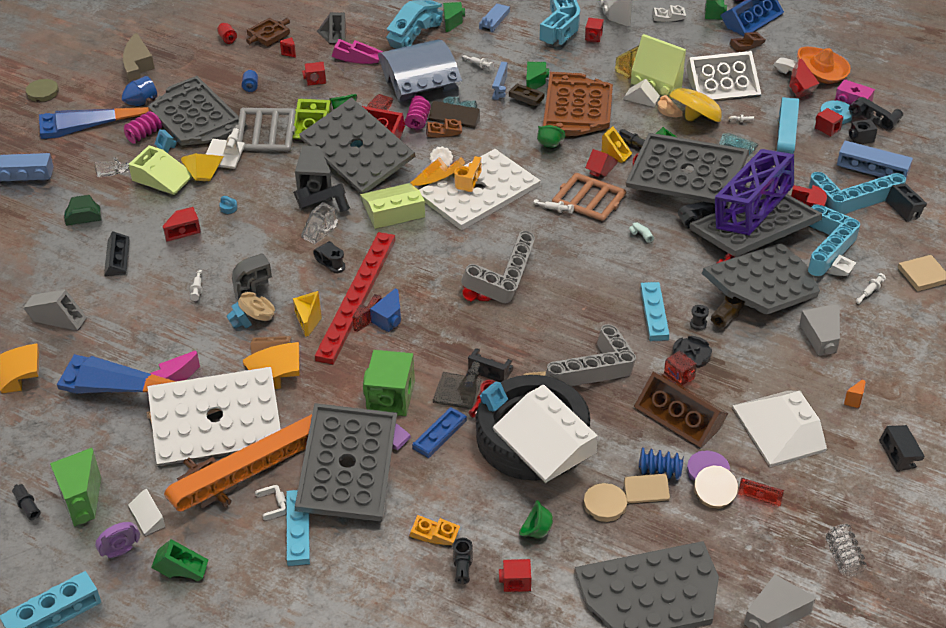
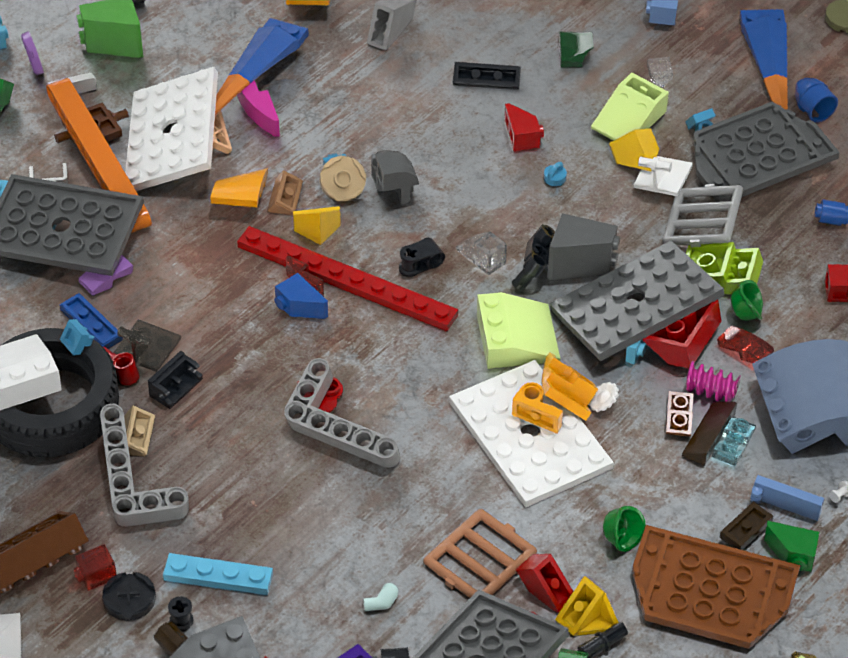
camera: 100 degrees right, 5 degrees up
dark pink piece [124,111,162,144] -> none
white piece [190,270,203,301] -> none
bright green brick [363,350,415,416] -> none
white piece [533,199,574,213] -> none

